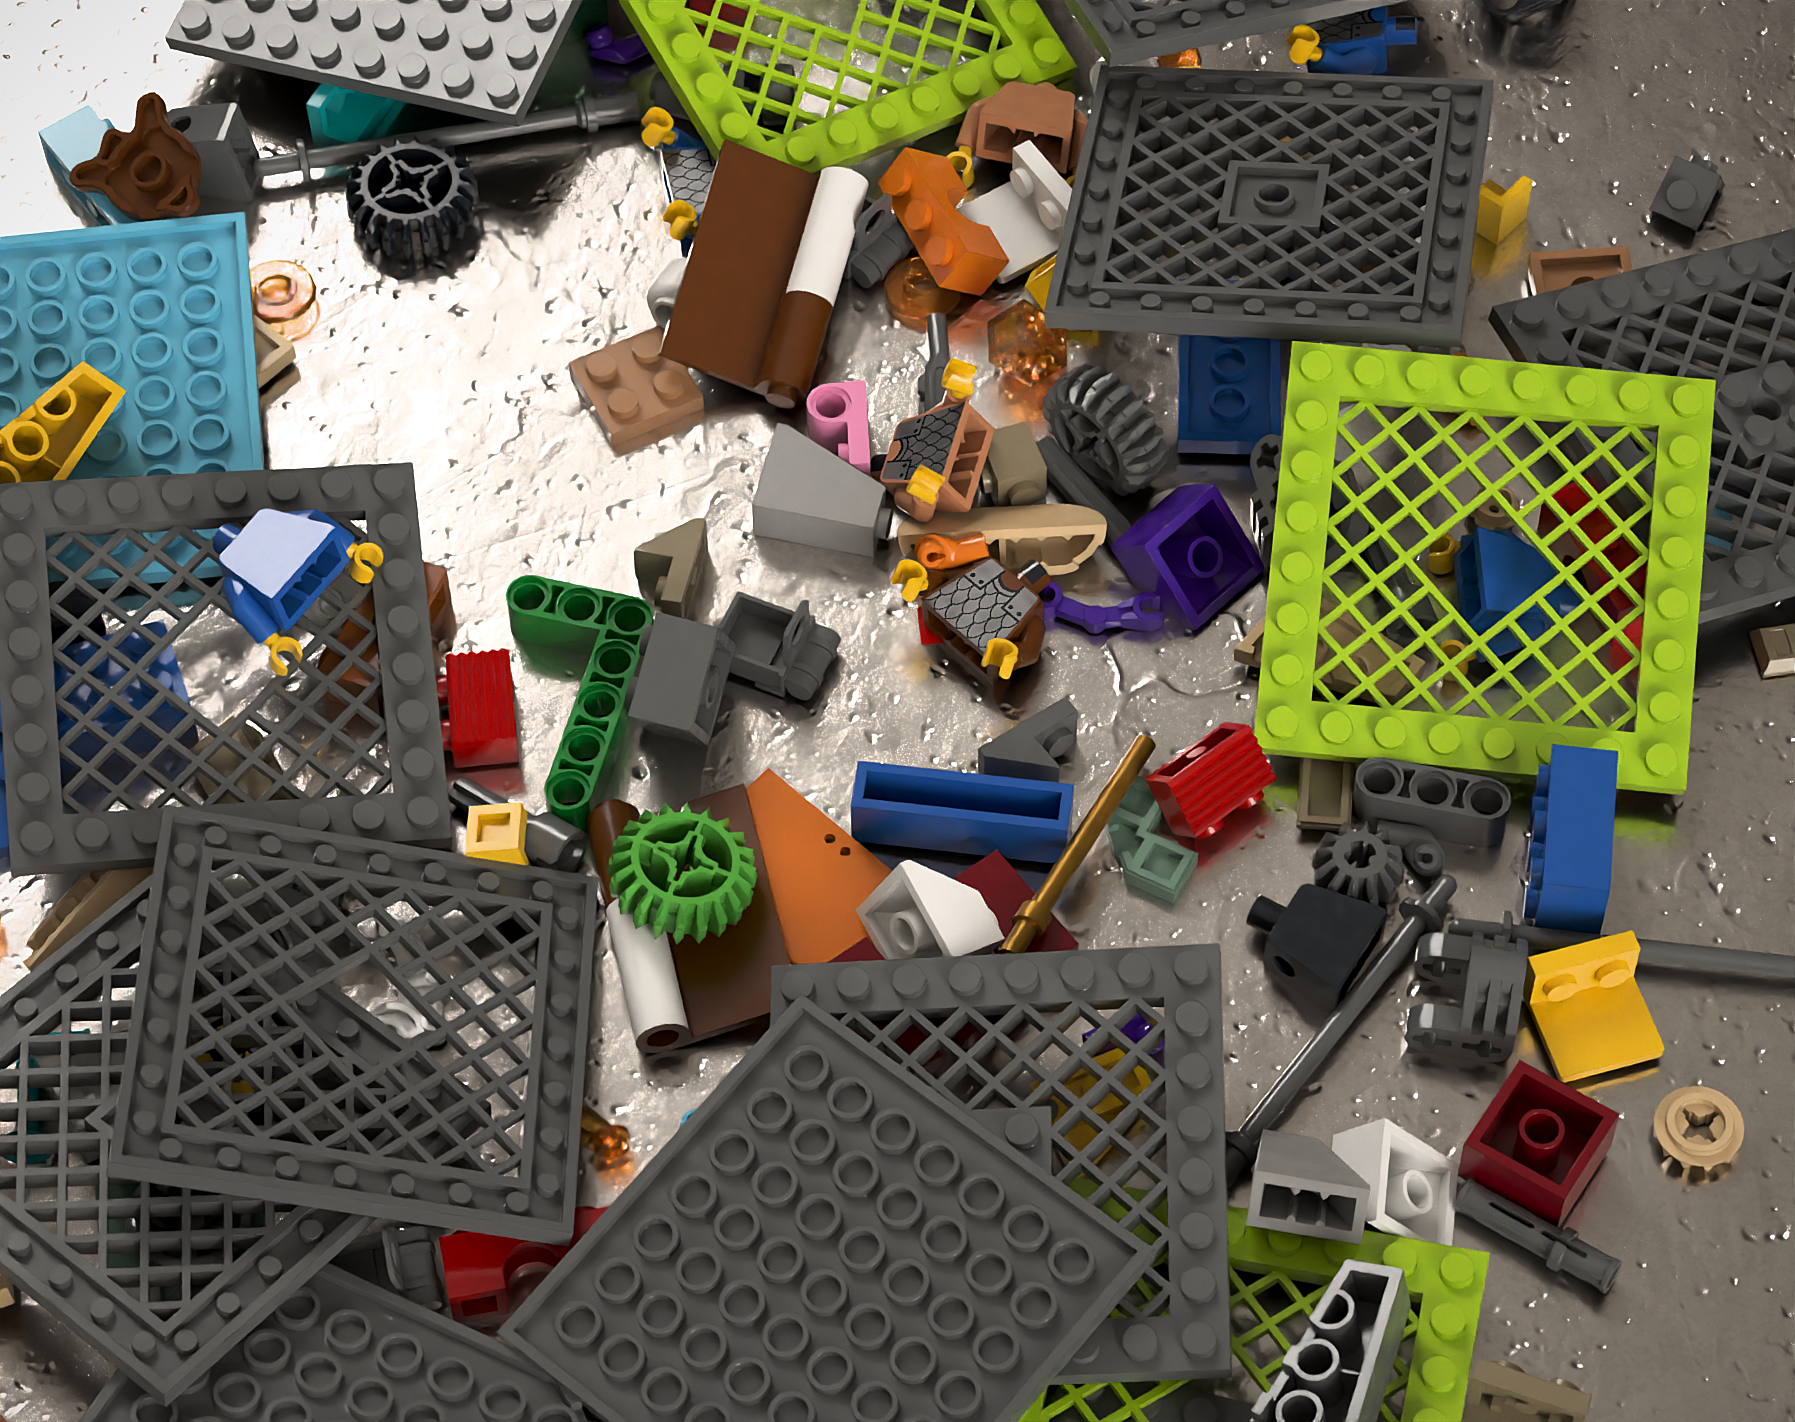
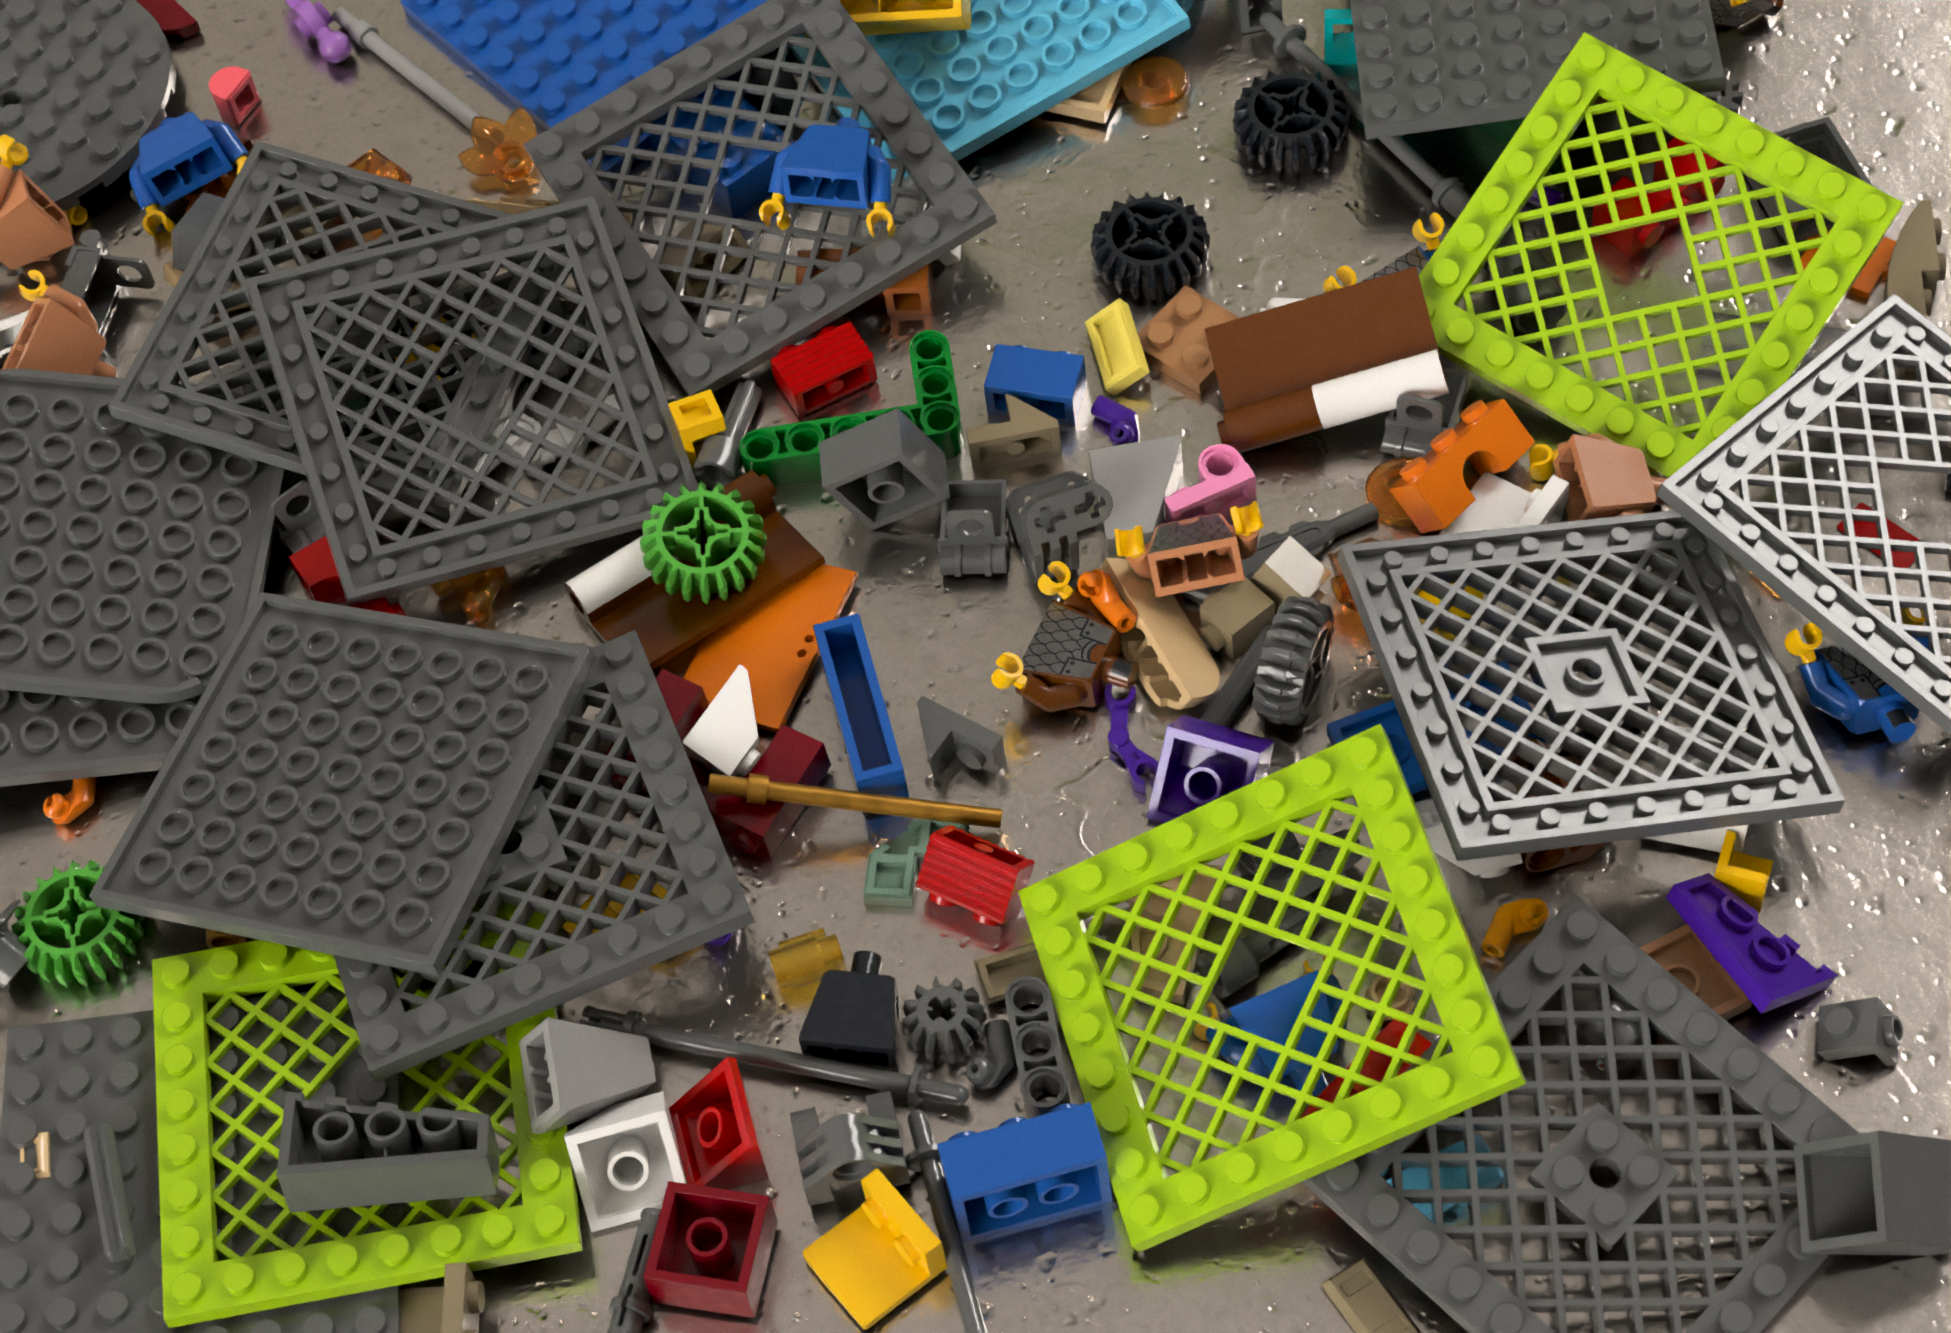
camera: 75 degrees right, 0 degrees up
none -> red slope [669,1057,769,1190]
none -> clear yellow brick [767,927,845,990]
none -> blue brick [984,344,1087,426]
none -> dark grey piece [1006,471,1113,583]
none -> light yellow tile [1085,298,1150,396]
none -> black gear [1090,190,1210,301]
none -> dark purple arm [1091,395,1140,446]
none -> brick [1250,536,1332,613]
none -> dark purple wing [1665,873,1838,1014]

